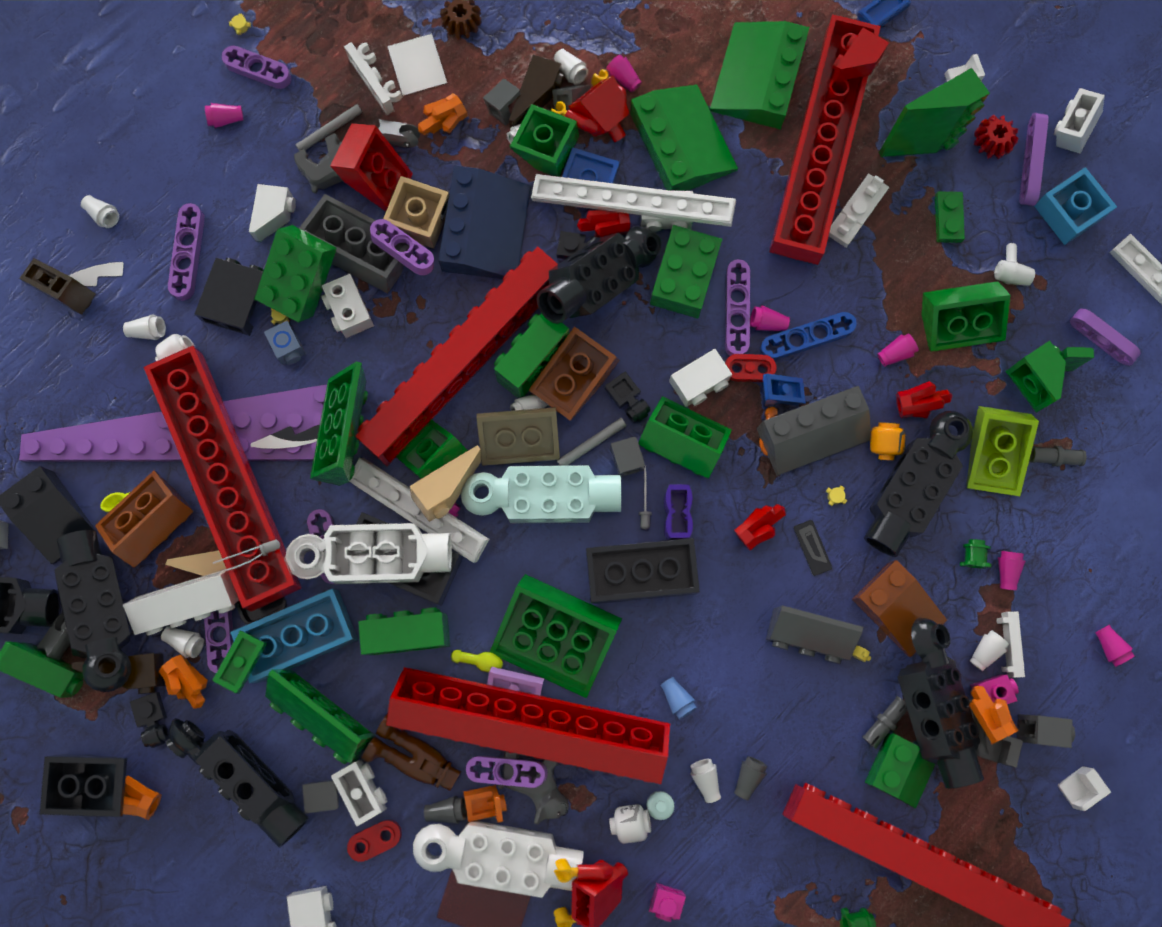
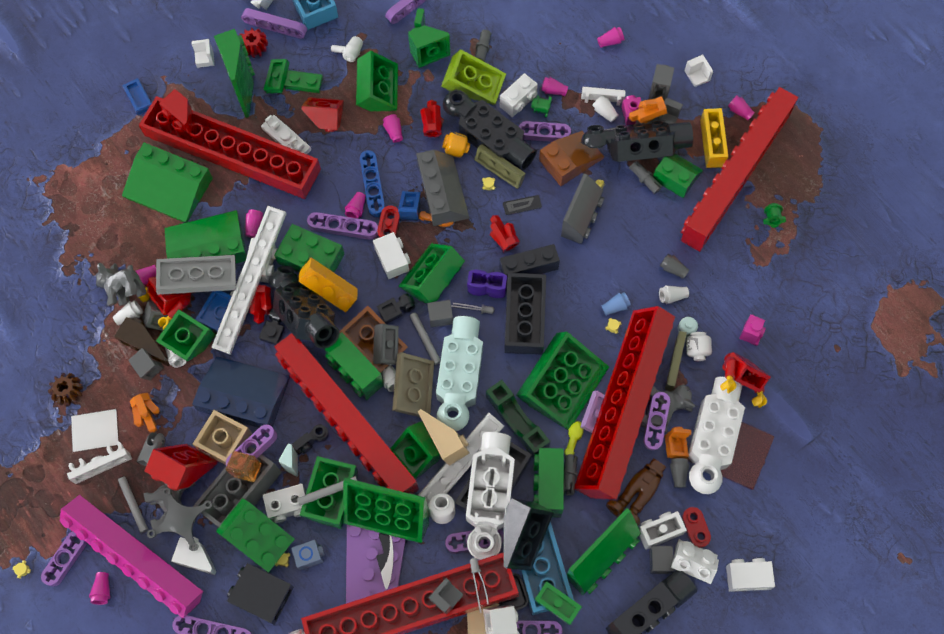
camera: 80 degrees left, 10 degrees down
none -> dark pink brick [60,495,203,618]
none -> dark grey animal [96,263,146,306]
none -> dark grey piece [147,488,213,551]
none -> light grey plate [156,255,236,294]
none -> clear orange panel [225,451,262,482]
none -> dark pink cone [245,210,263,238]
none -> green plate [263,59,290,94]
none -> light aqua slope [279,444,298,477]
none -> black plate [291,424,329,455]
none -> light grey bar [297,476,357,506]
none -> light orange brick [299,257,358,312]
none -> green slope [300,456,358,529]
none -> red slope [302,97,344,132]
none -> dark grey slope [373,324,399,365]
none -> white head [429,493,456,524]
none -> dark grey panel [429,578,463,615]
none -> olive tile [474,144,526,189]
none -> dark green arch [486,380,551,459]
none -> black brick [499,244,560,280]
none -> white brick [500,73,538,118]
none -> black slope [504,498,554,571]
none -> medium lavender beam [519,121,571,142]
none -> dark grey pin [564,454,578,496]
none -> light yellow piece [605,318,622,334]
none -> olive tile [665,331,687,392]
none -> white plate [671,539,719,584]
none -> yellow brick [700,108,728,168]
none -> dark pink cone [728,95,755,121]

